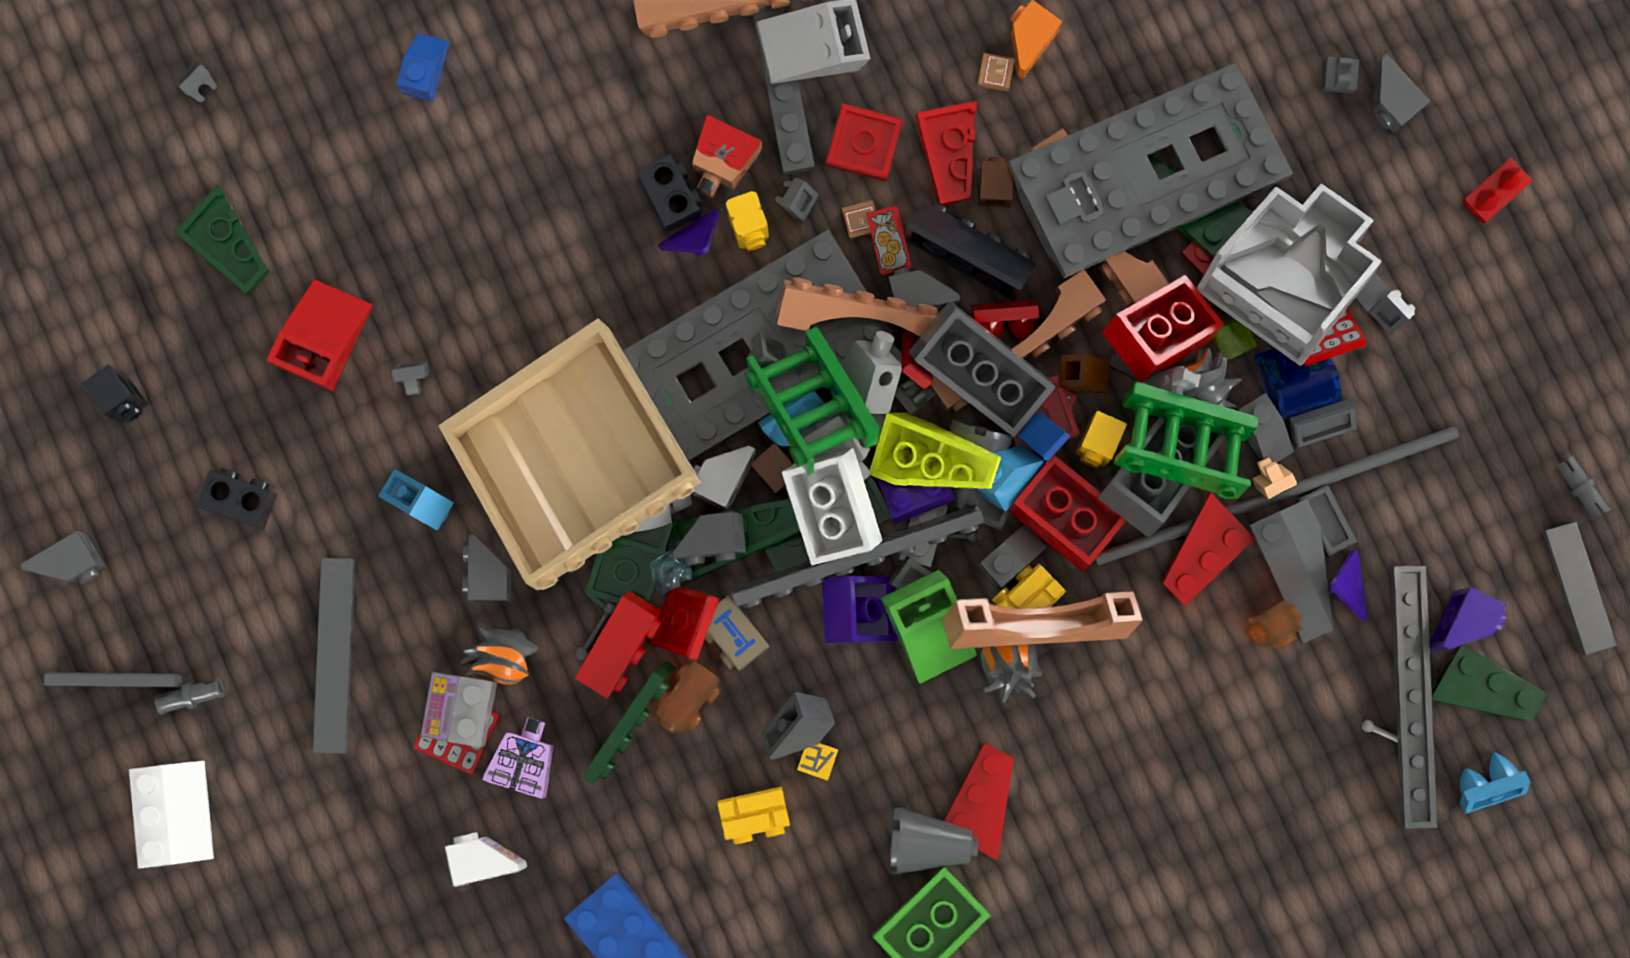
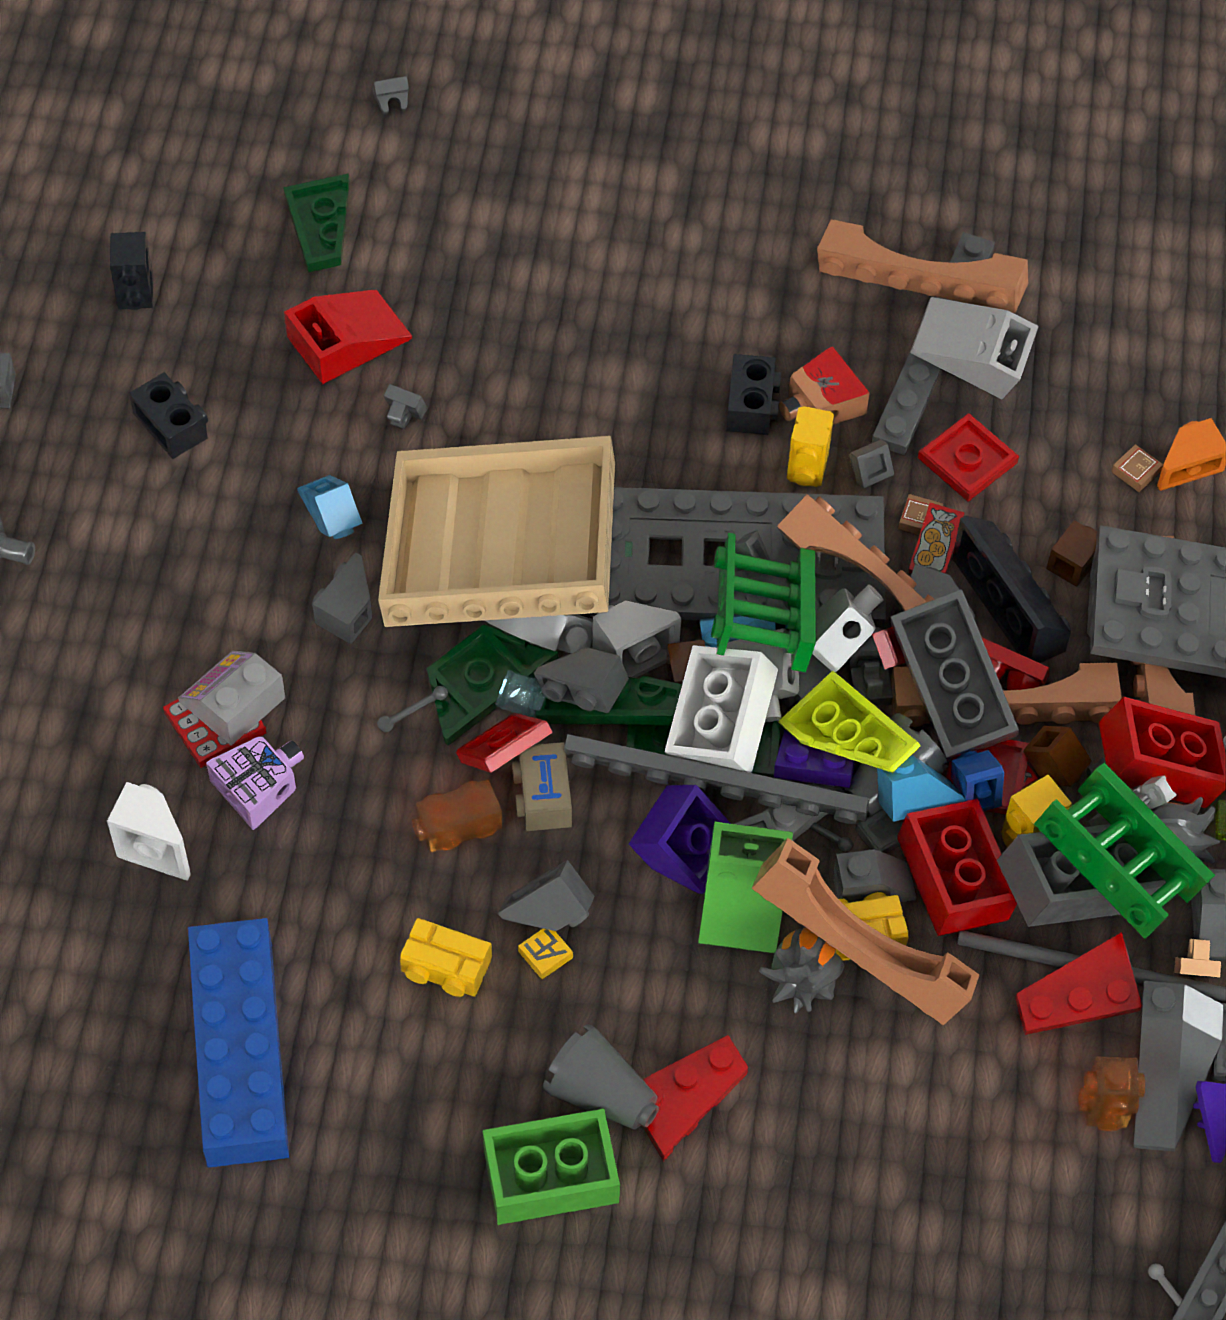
camera: 30 degrees right, 25 degrees down
dark grey tile [313,558,356,754] -> none
blue slope [396,33,449,102] -> none
dark grey hair [460,622,538,685] -> none
red brick [575,591,663,699] -> none
dark green wing [582,661,677,785] -> none
dark purple piece [658,209,720,256] -> none
red wing [915,101,977,206] -> none

